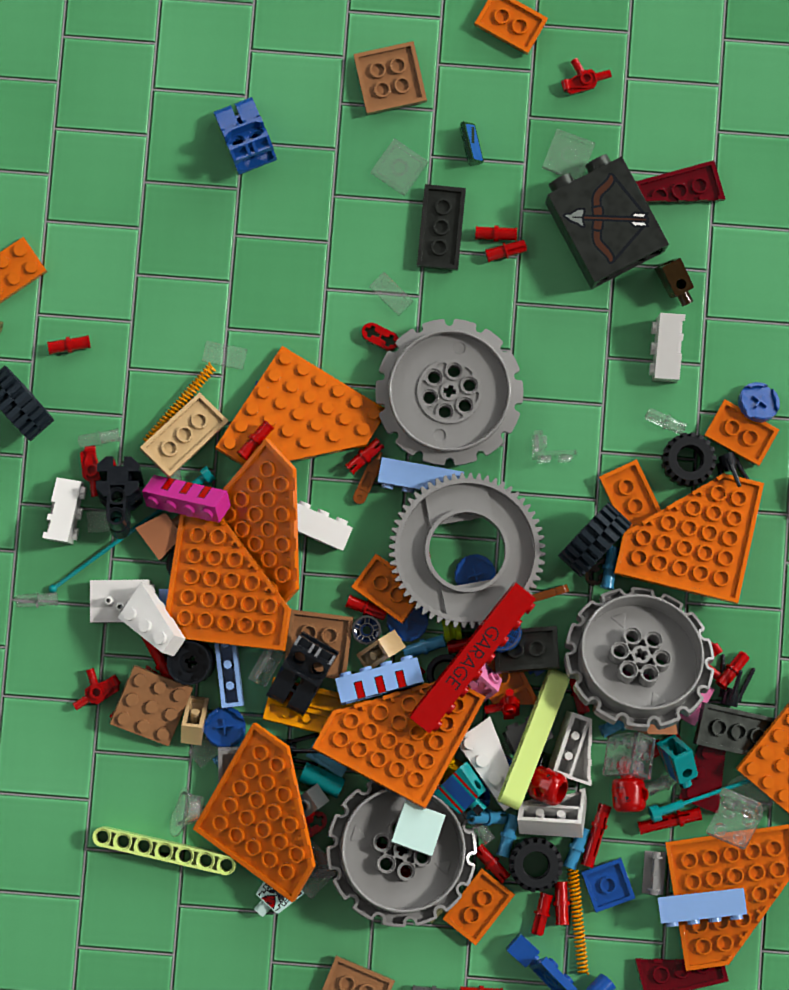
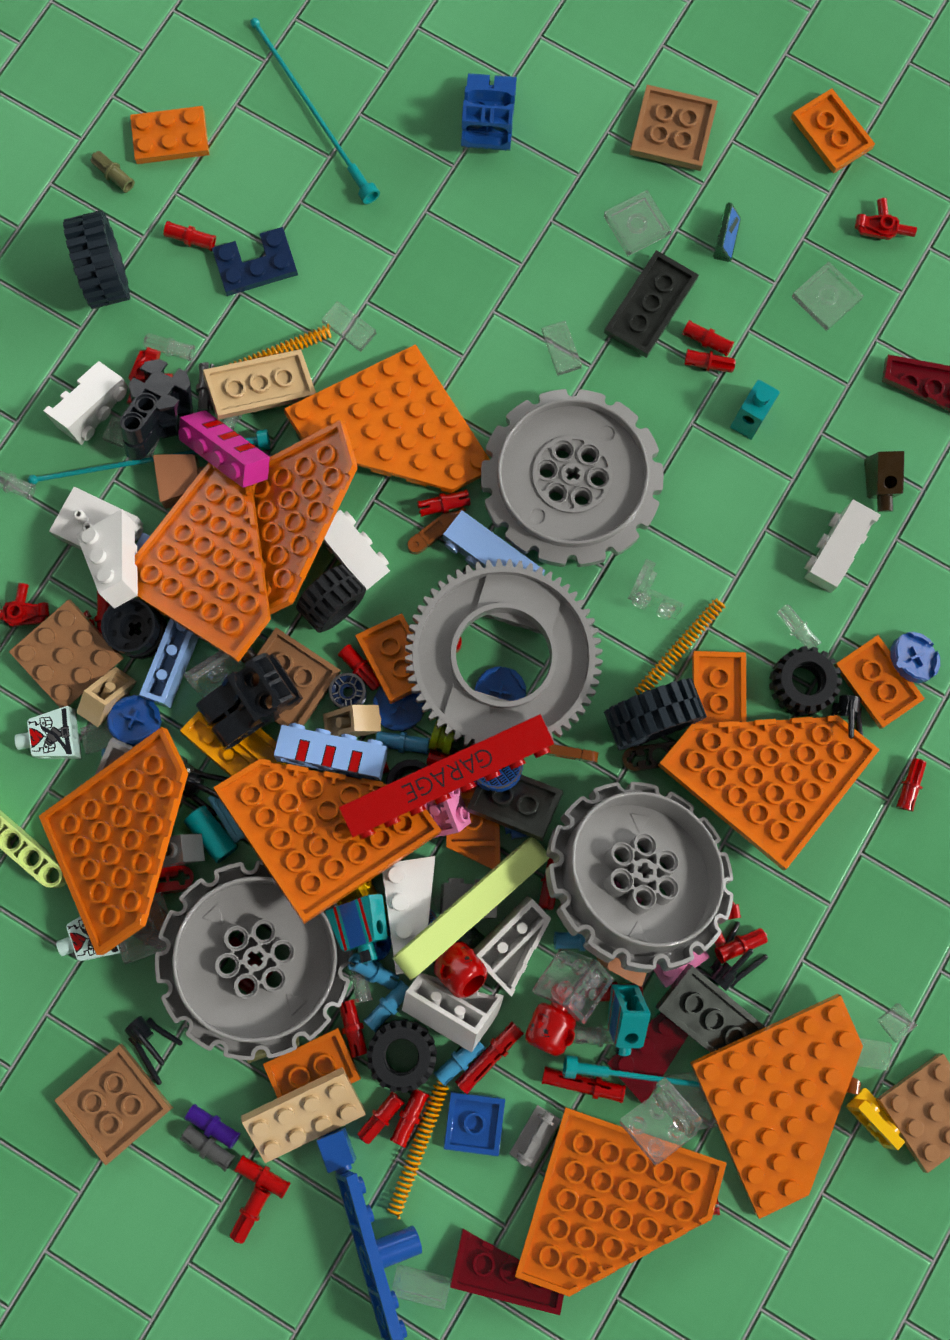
camera: 25 degrees right, 5 degrees down
clear piece [170,787,205,837] -> none
red pin [237,420,274,461] -> none
red beam [362,322,399,351] -> none
light aqua tile [391,801,446,856] -> none
red piece [484,689,520,720] -> none
pearl dark grey brick [545,154,669,290] -> none
dark azure pin [601,546,619,590] -> none
light blue brick [658,888,747,927] -> none
none -> light aqua torso [15,706,82,759]
none -> black plant [125,1016,183,1085]
none -> dark purple pin [185,1104,241,1149]
none -> dark grey pin [196,362,215,415]
none -> dark blue plate [212,227,298,296]
none -> tan plate [241,1067,366,1163]
none -> teal piece [250,18,380,204]
none -> black tyre [296,565,366,633]
none -> light orange piece [635,599,726,695]
none -> teal torso [730,380,780,440]

